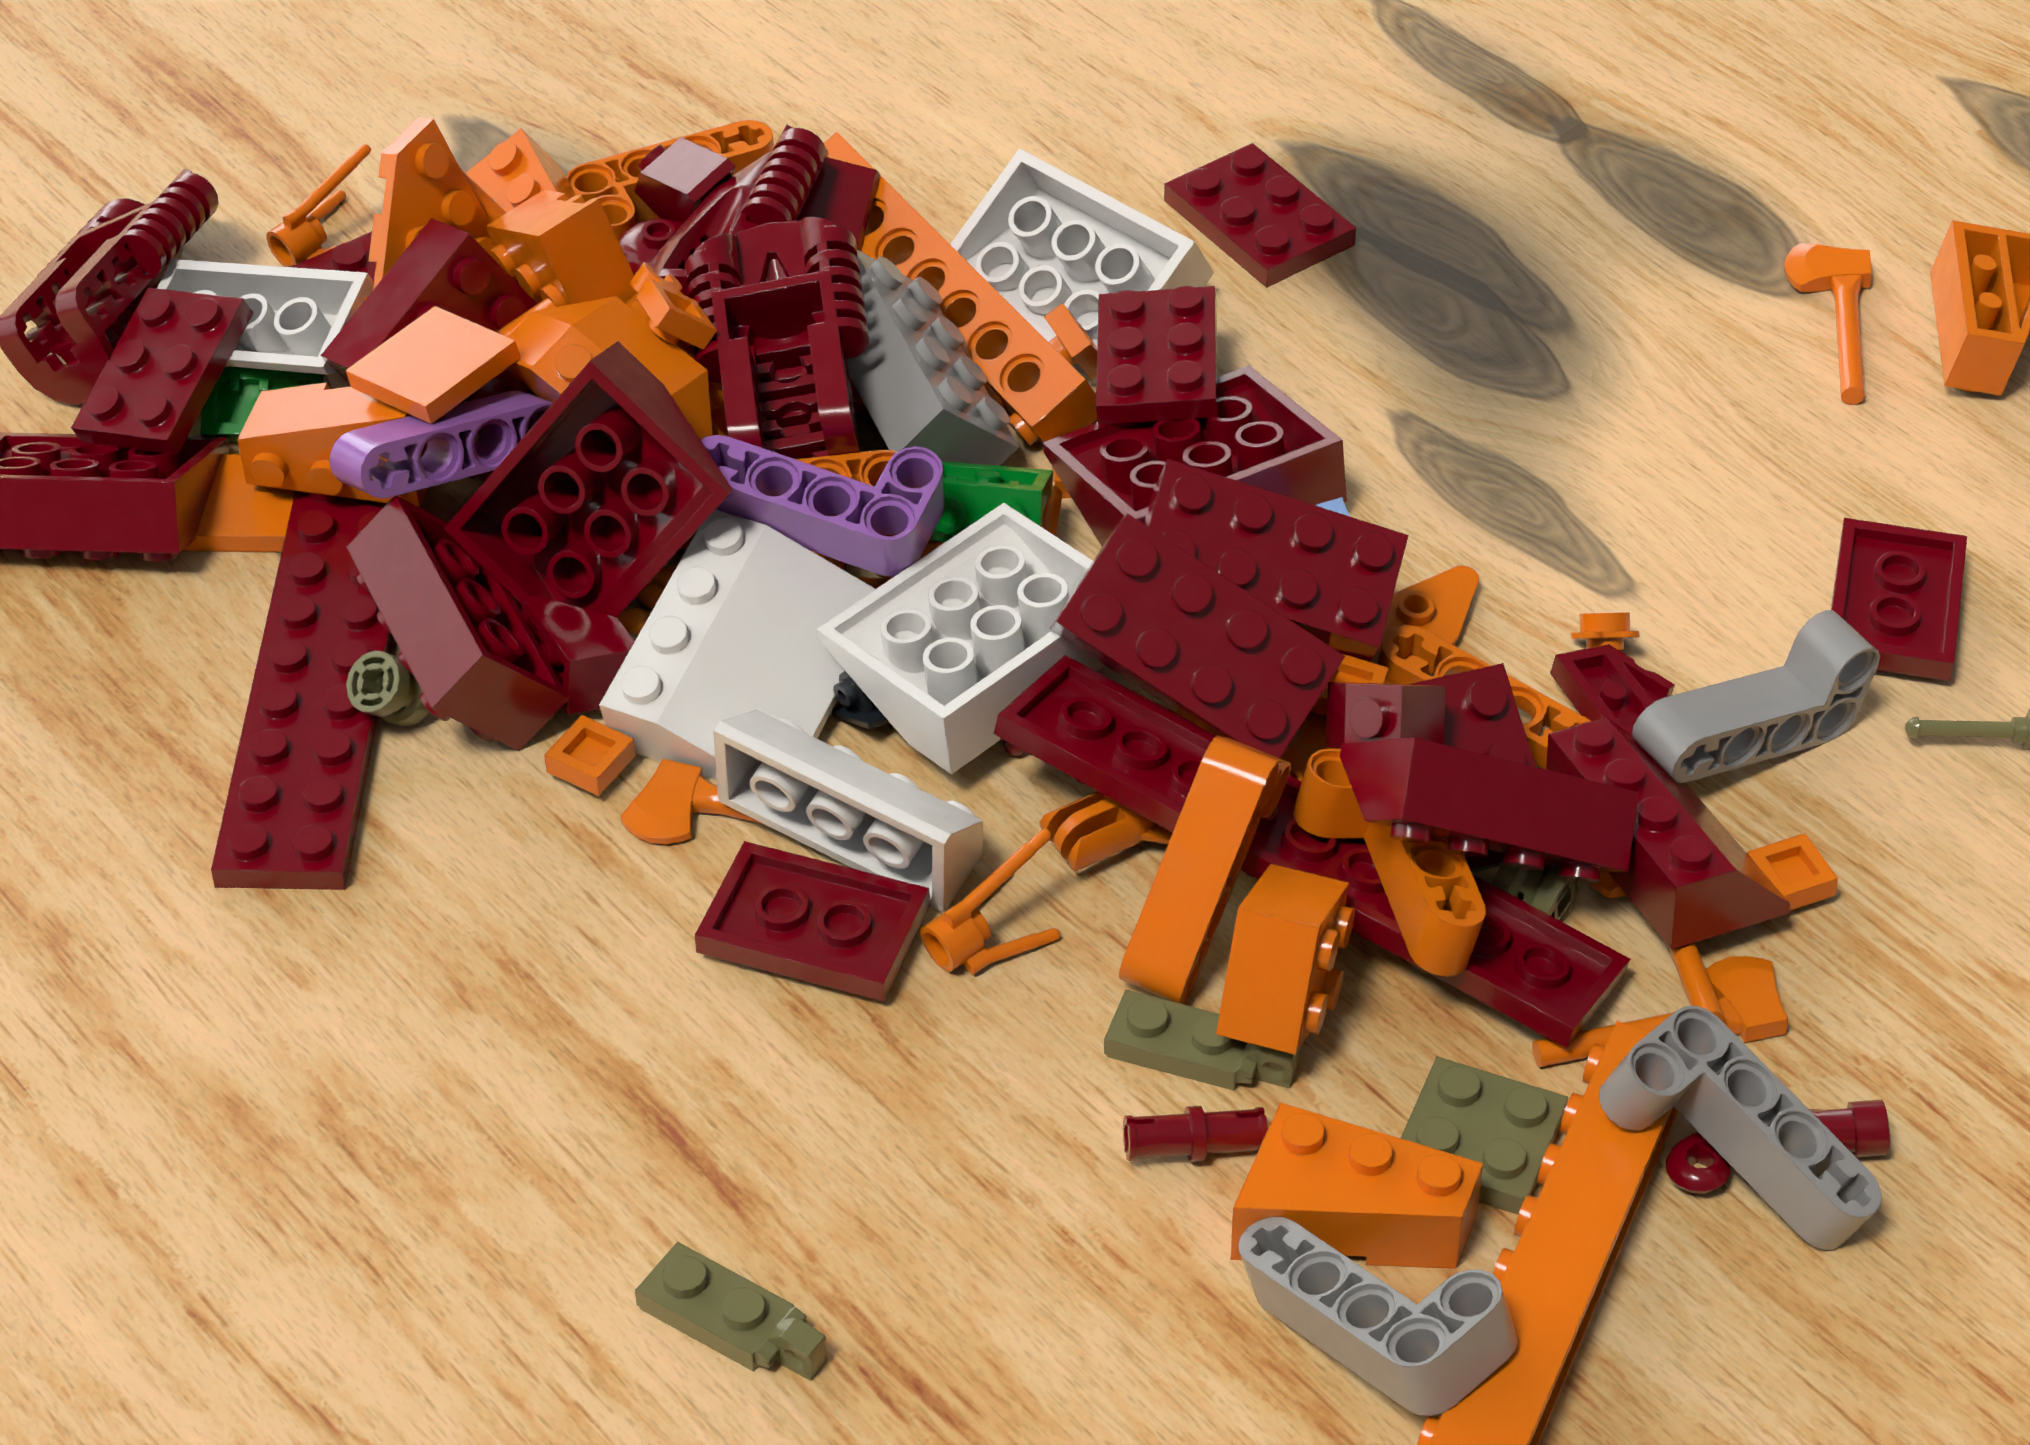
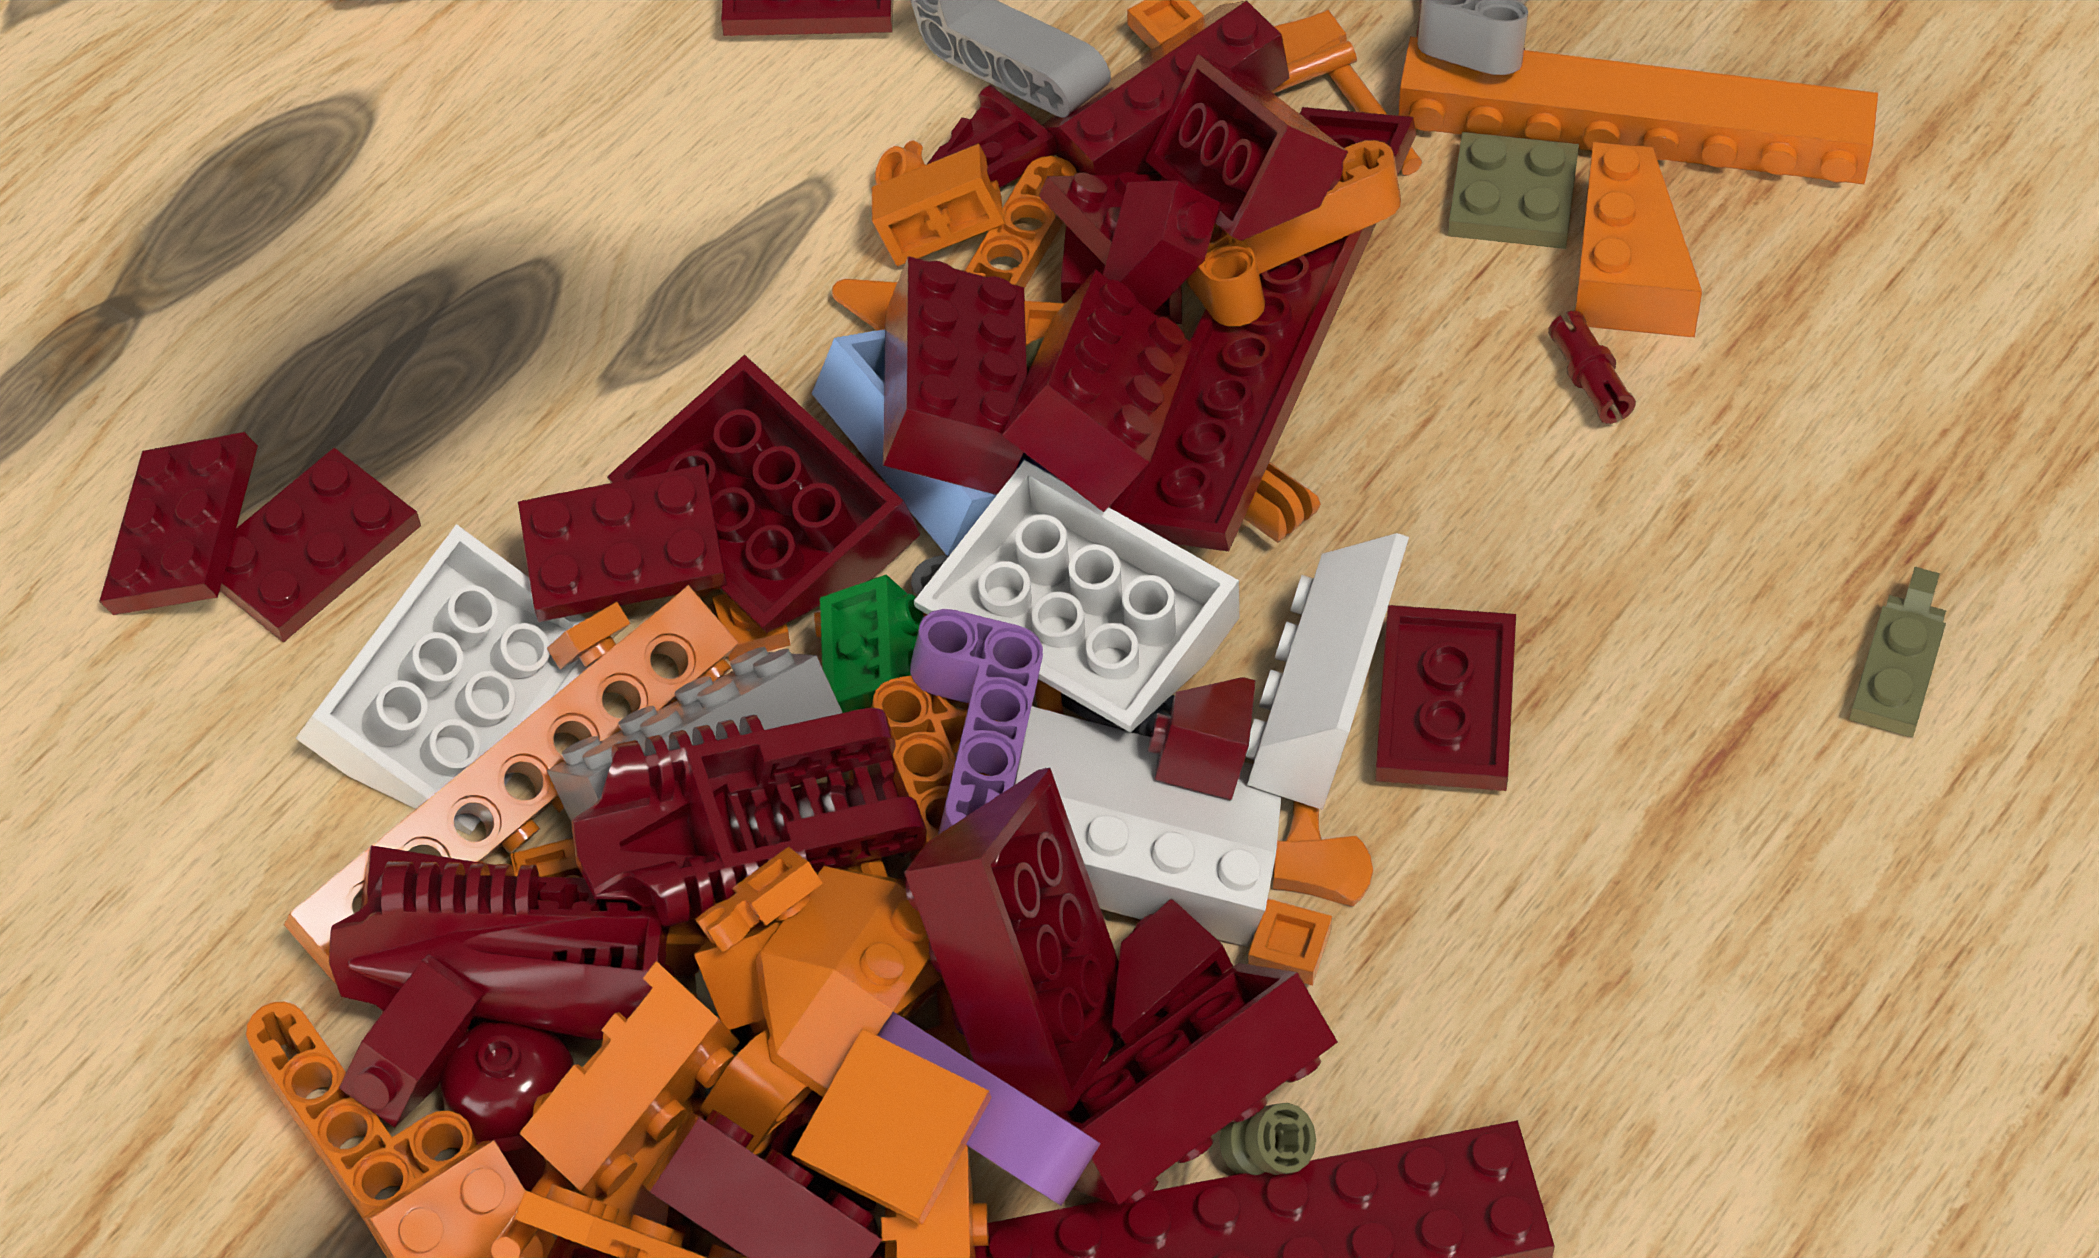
camera: 100 degrees left, 10 degrees up
orange plant [920,829,1060,975] -> none
olive hinge [1104,989,1299,1091] -> none
orange beam [1119,736,1291,1004] -> none
orange brick [1216,864,1355,1055] -> none
light grey beam [1238,1217,1518,1416] -> none
orange piece [1784,244,1872,405] -> none
none -> dark red plate [99,432,258,615]
none -> orange hinge [872,144,1005,267]
none -> dark red slope [1147,677,1256,800]

